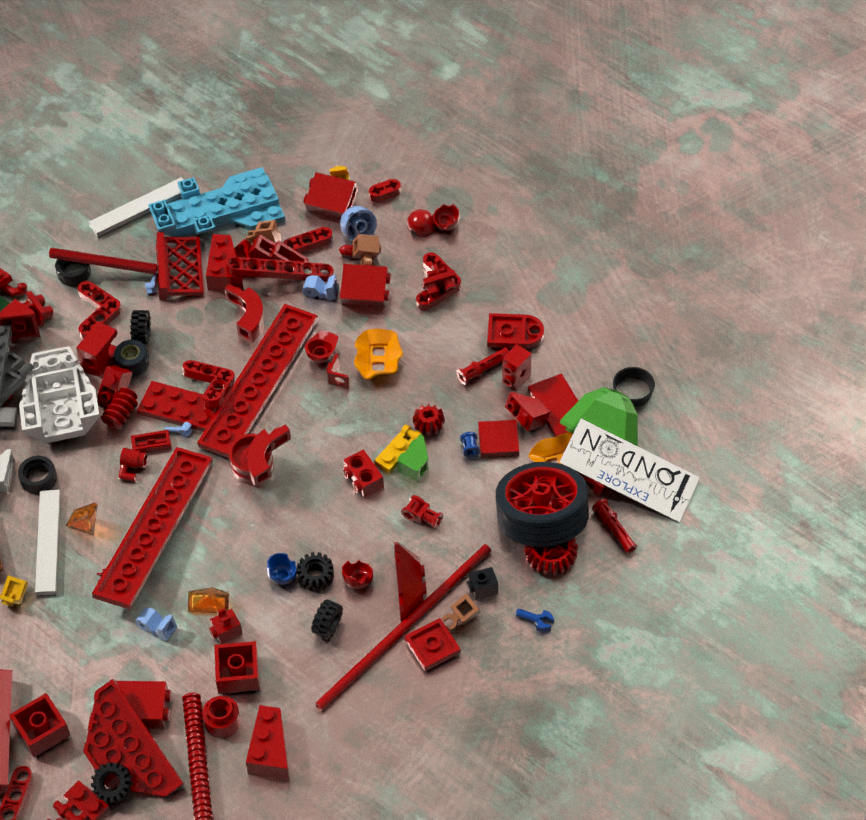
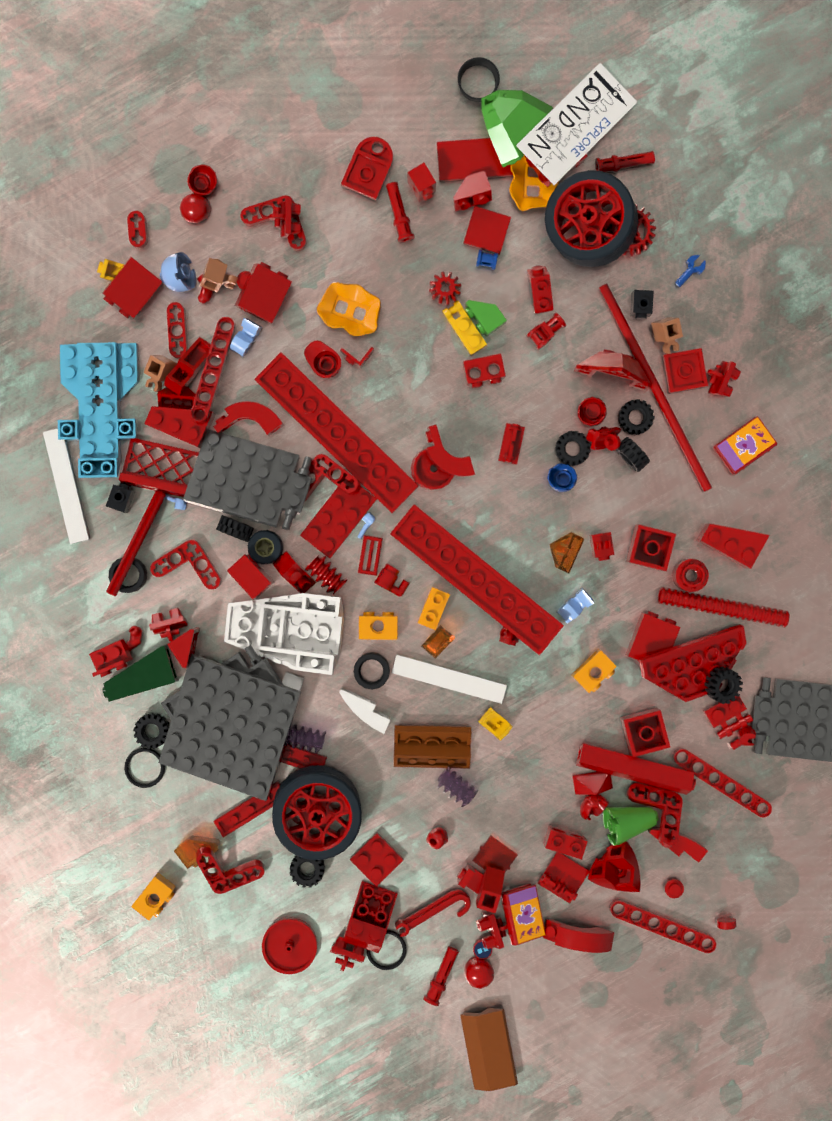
camera: 70 degrees left, 35 degrees up
none -> black brick [106,483,135,513]
none -> dark grey plate [183,429,312,530]
none -> light orange brick [359,612,398,640]
none -> light orange brick [418,587,450,630]
none -> red hinge [498,423,525,465]
none -> red bracket [527,265,553,314]
none -> light orange brick [571,649,617,693]
none -> red hips [586,426,621,451]
none -> black tyre [618,399,655,435]
none -> red hips [707,361,741,397]
none -> piece [713,416,777,475]

